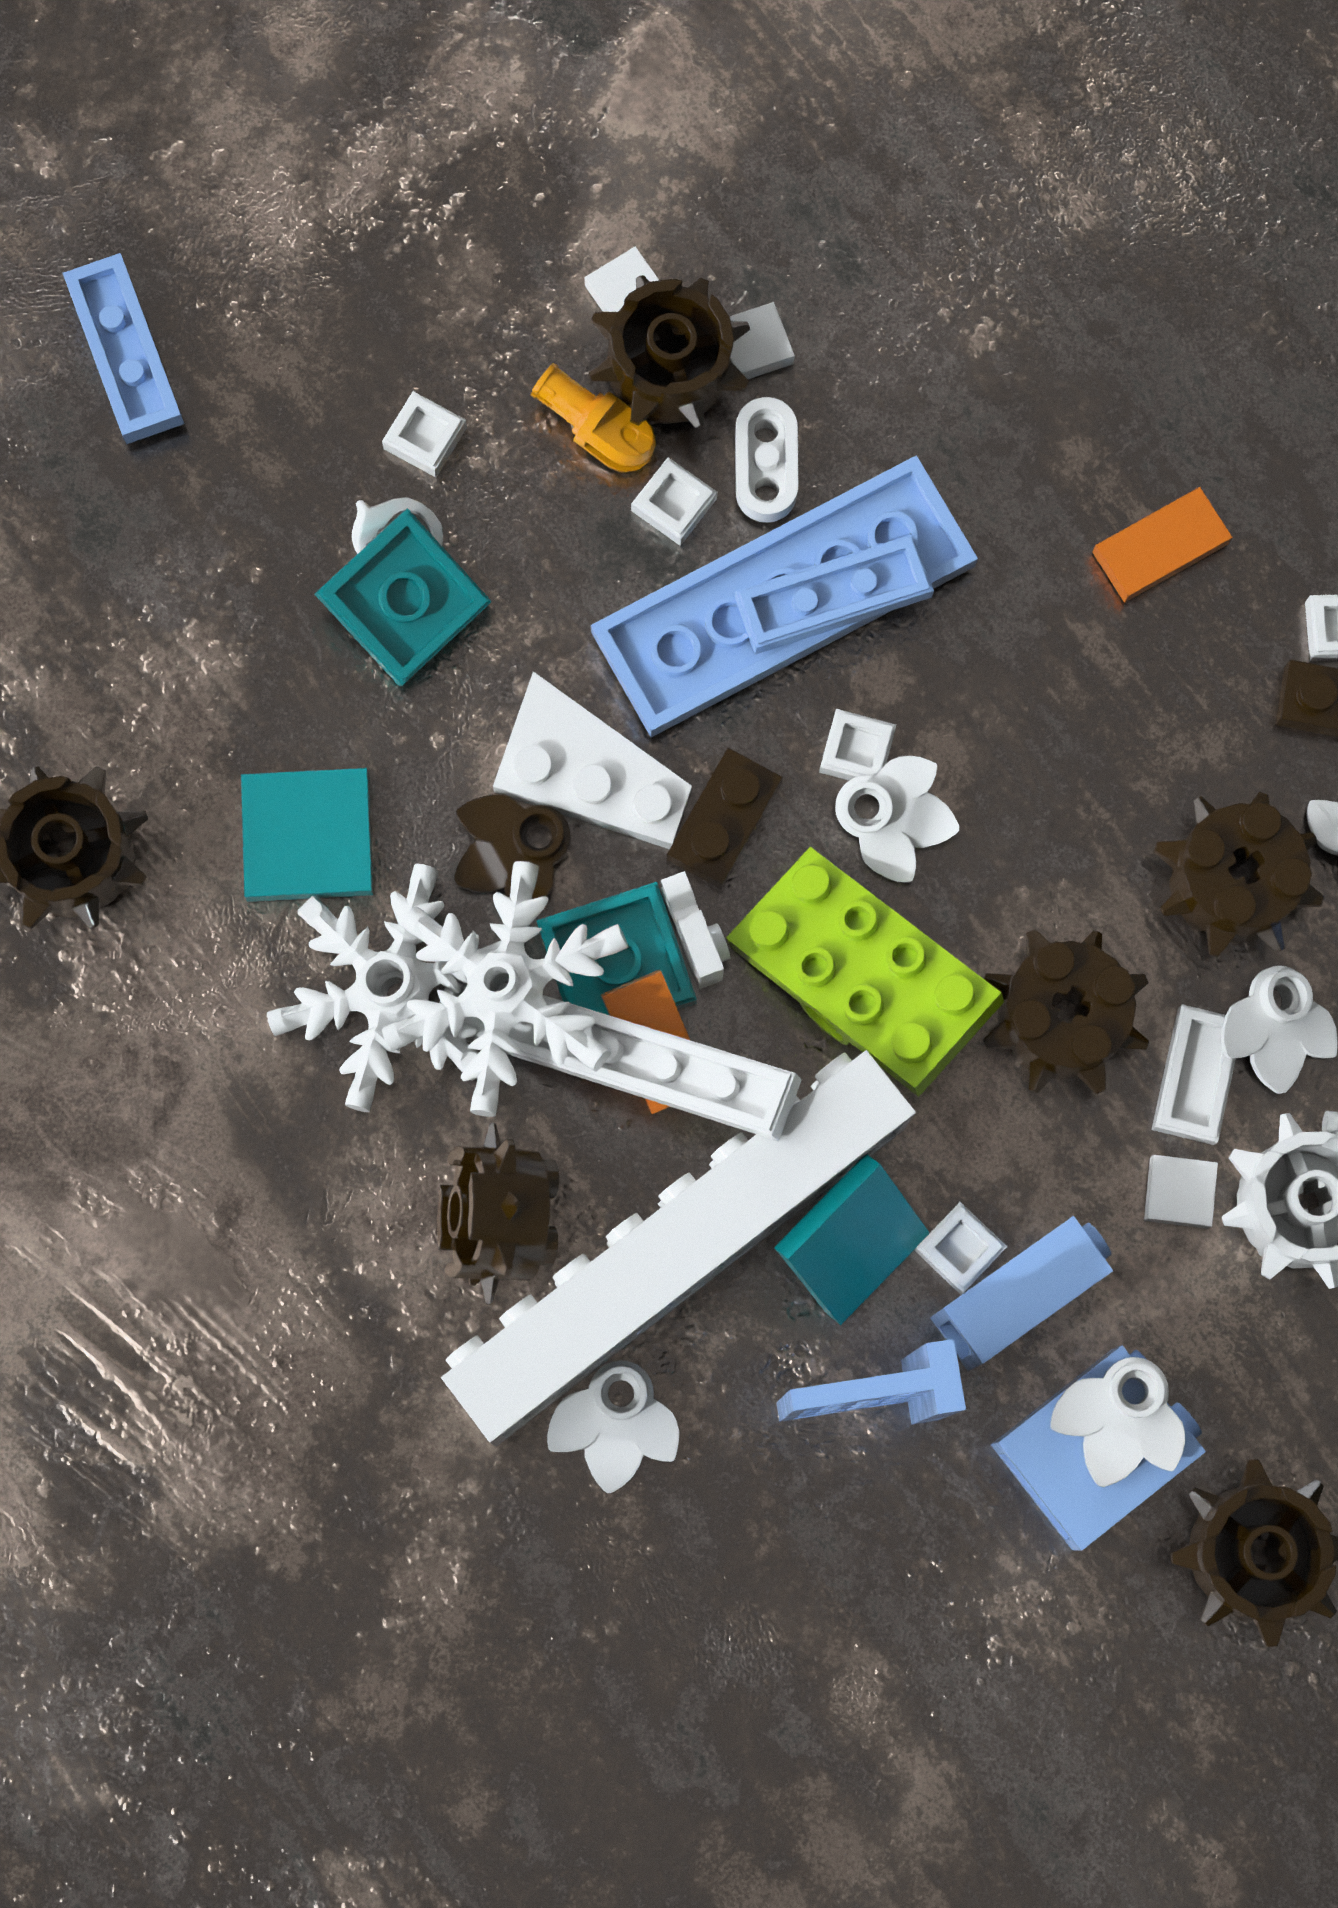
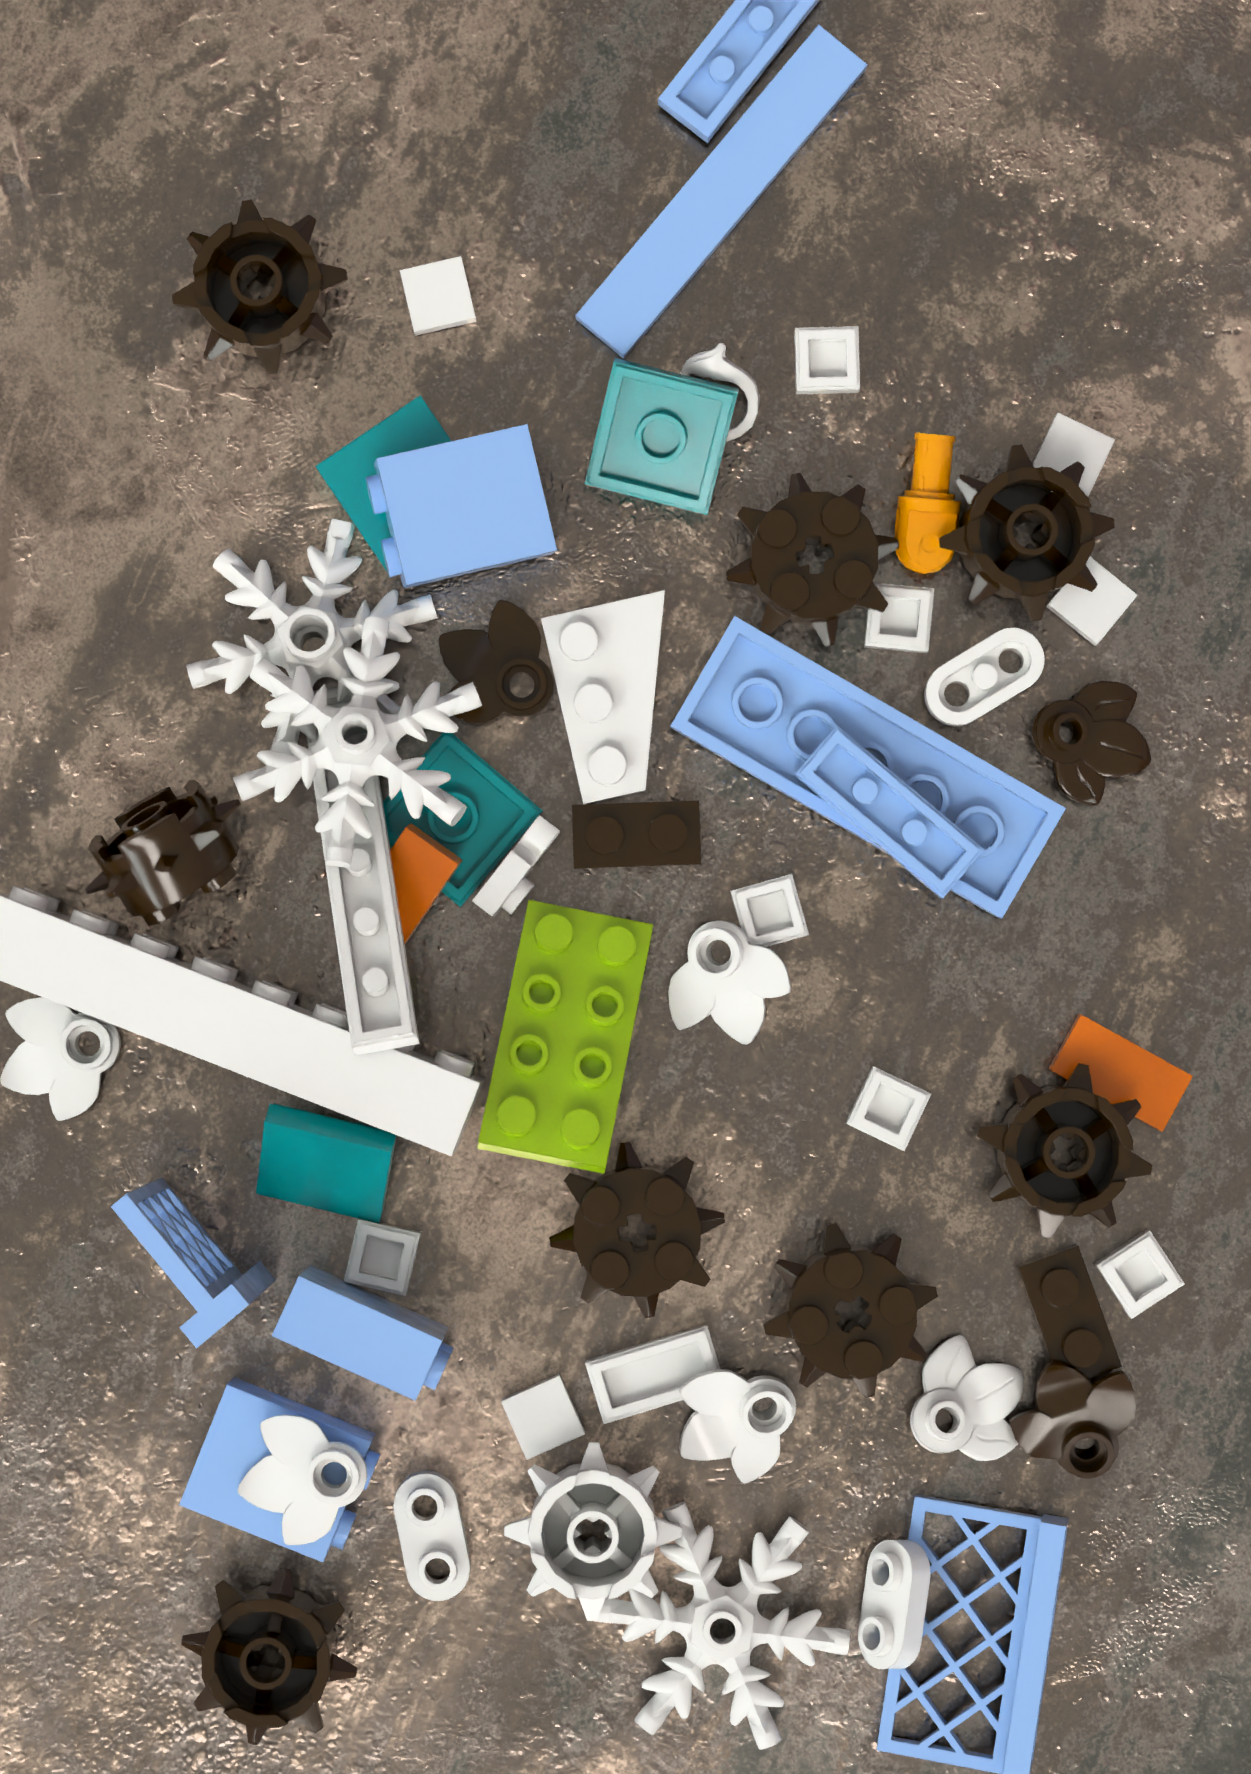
camera: 60 degrees right, 10 degrees up
none -> light blue brick [366,424,557,589]
none -> white plate [393,1470,471,1601]
none -> white tile [400,256,477,336]
none -> light blue tile [575,25,868,359]
none -> dark brown brick [726,473,899,646]
none -> white tile [846,1066,931,1151]
none -> dark brown brick [977,1063,1153,1238]
none -> dark brown plate [1032,681,1151,806]

